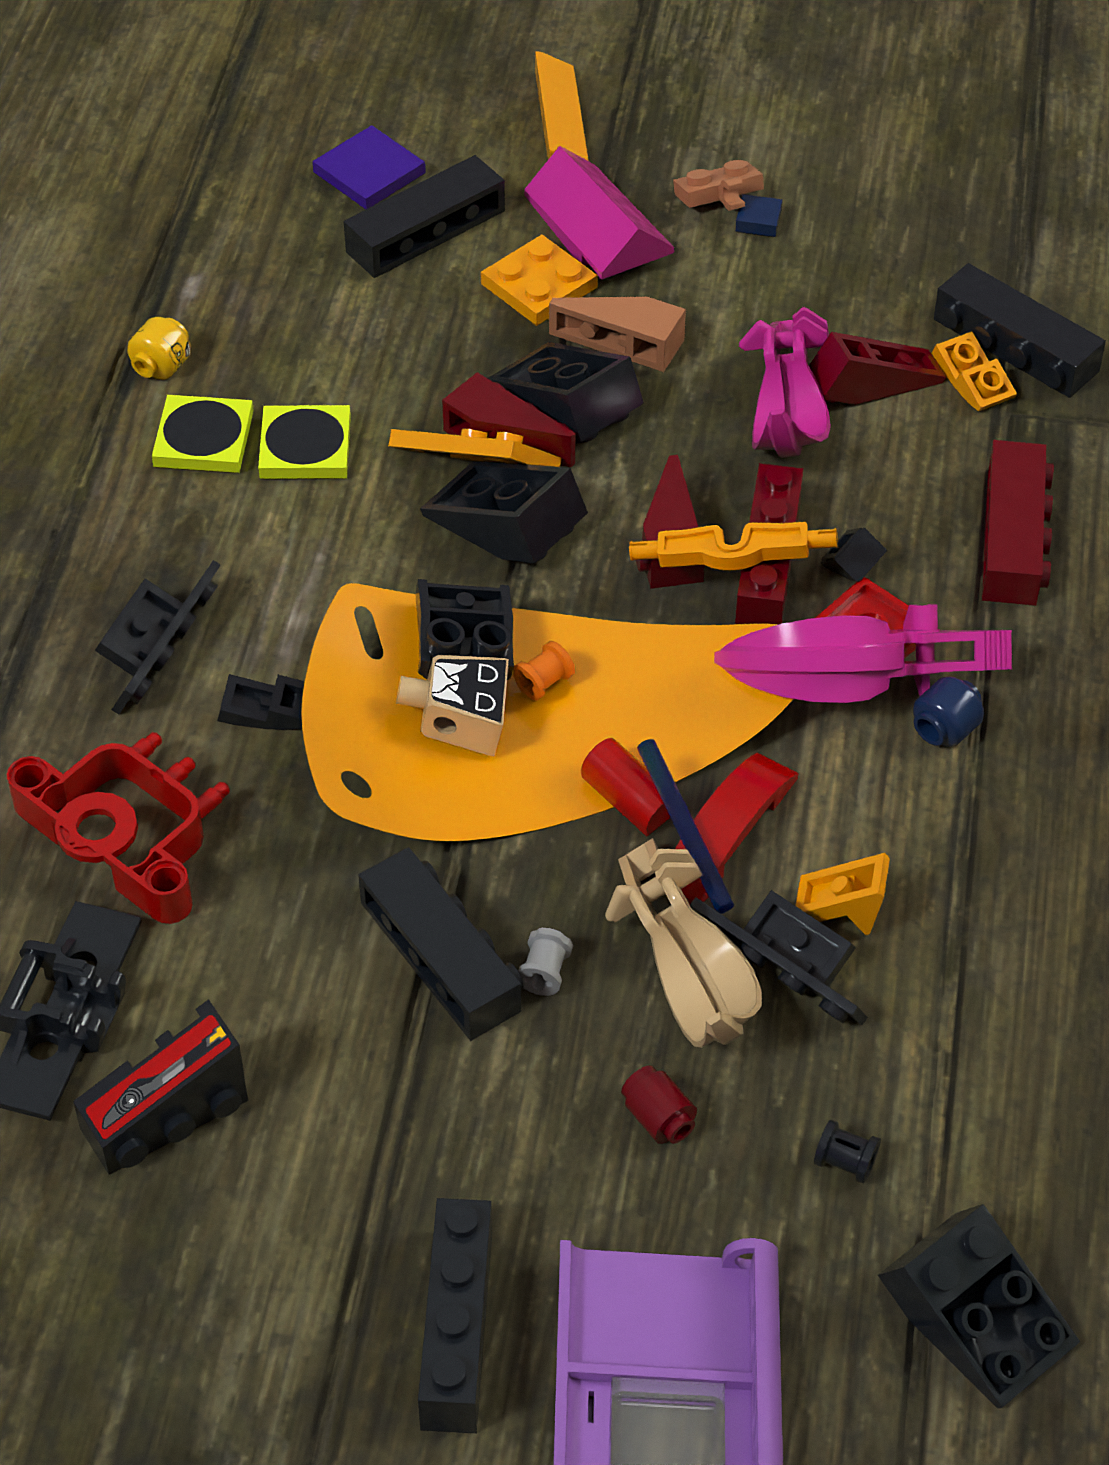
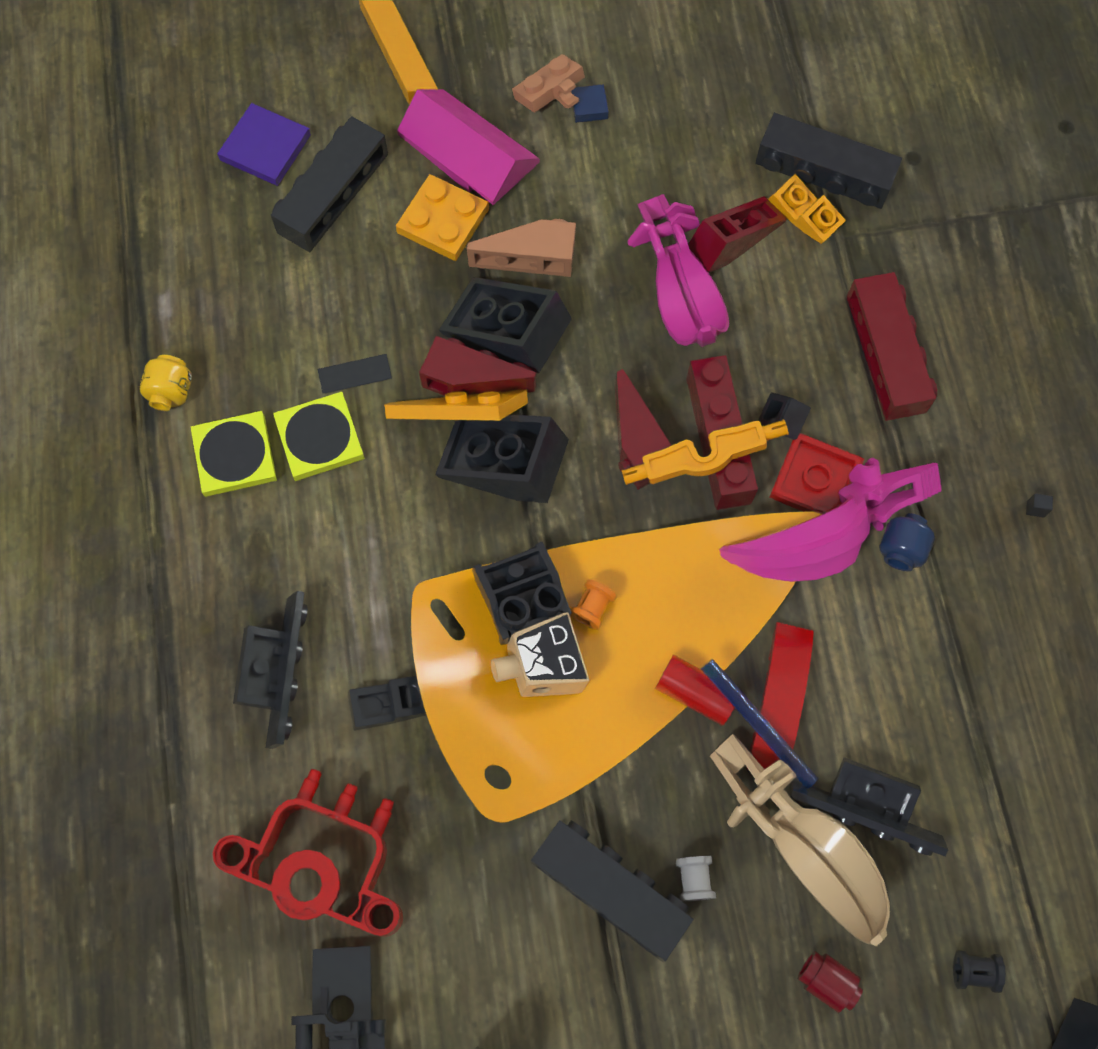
camera: 20 degrees left, 20 degrees up
light orange slope [795,853,890,935] -> none
none -> black sticker [317,354,392,394]

